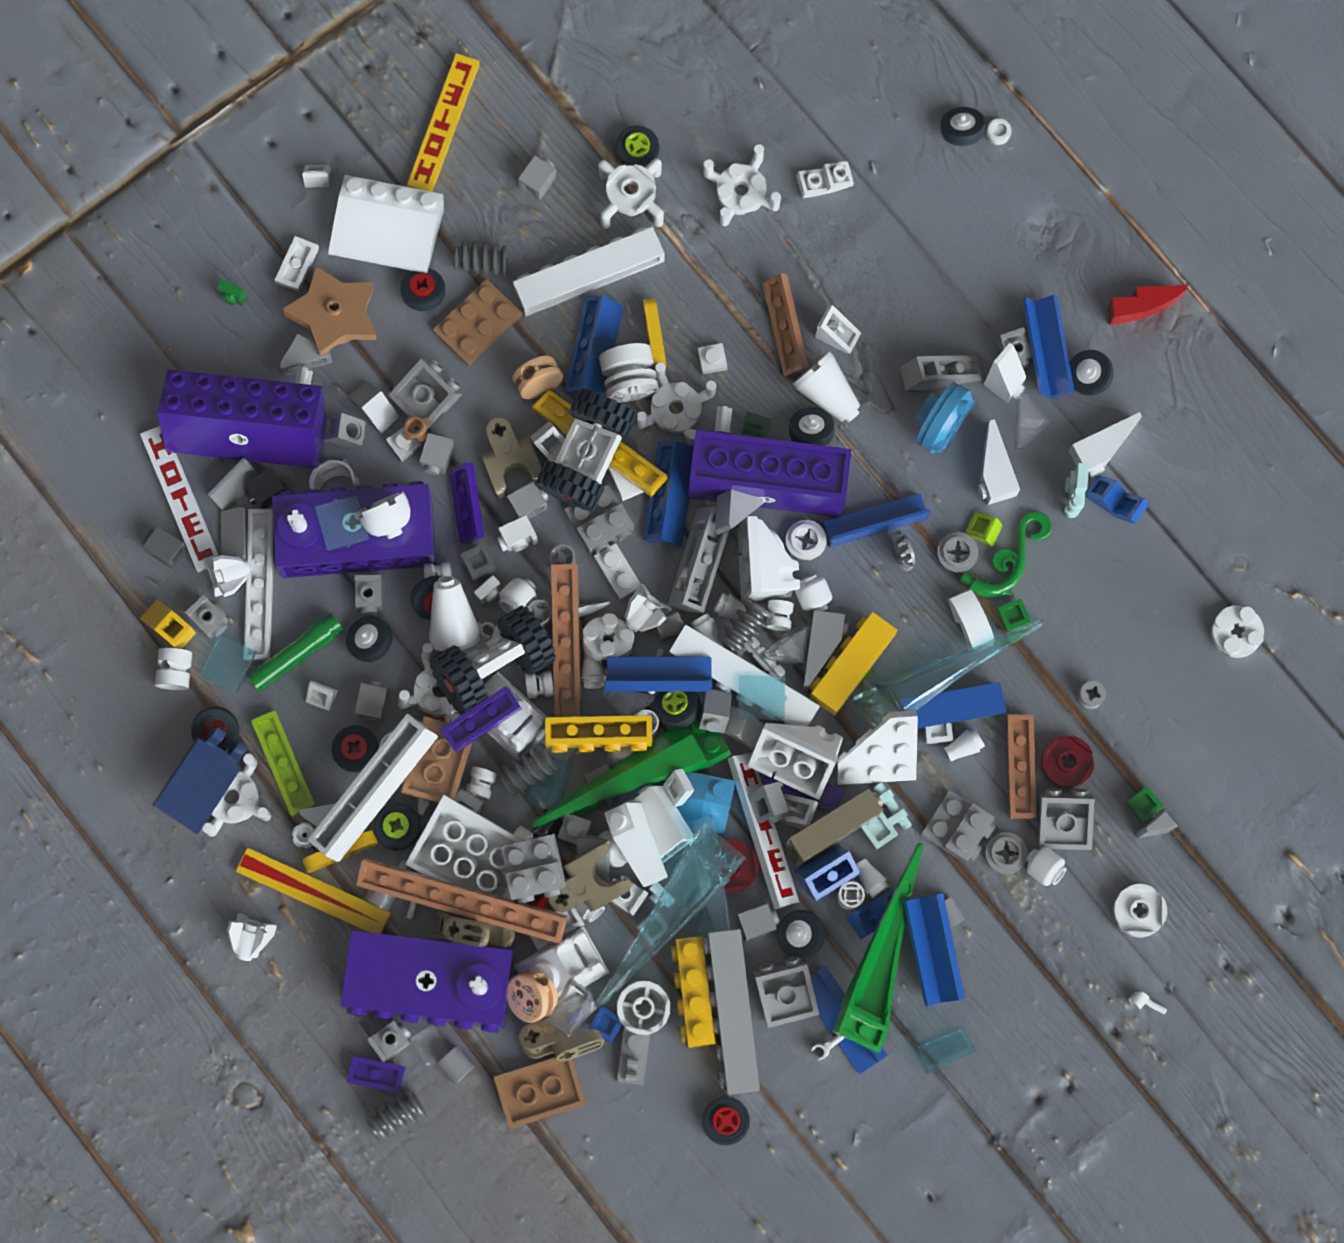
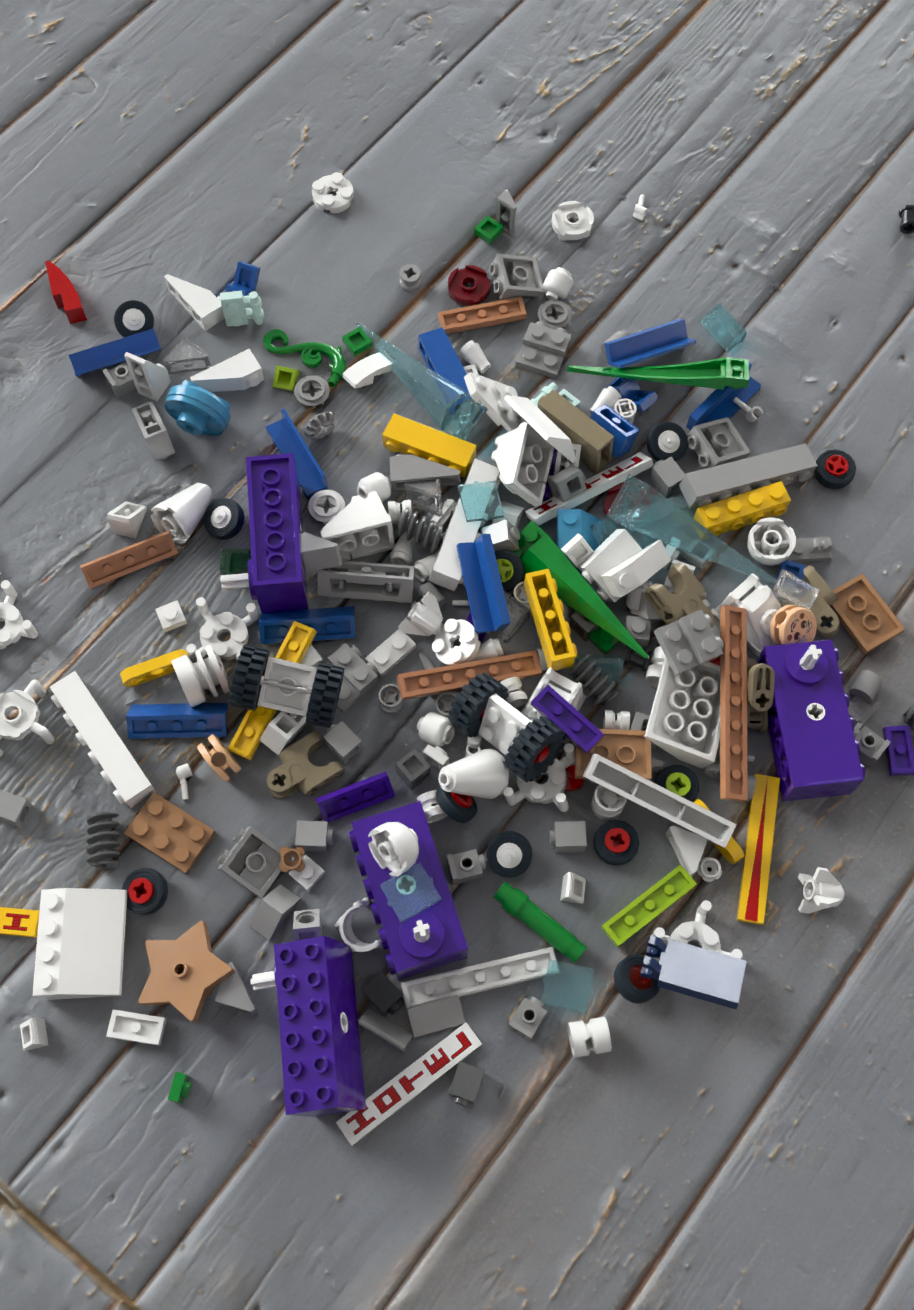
camera: 100 degrees left, 10 degrees down
yellow slope [140,599,196,649] -> none
white brick [203,555,250,597] -> none
white brick [497,515,538,552] -> none
none -> white hand [176,763,193,800]
none -> white slope [504,395,576,463]

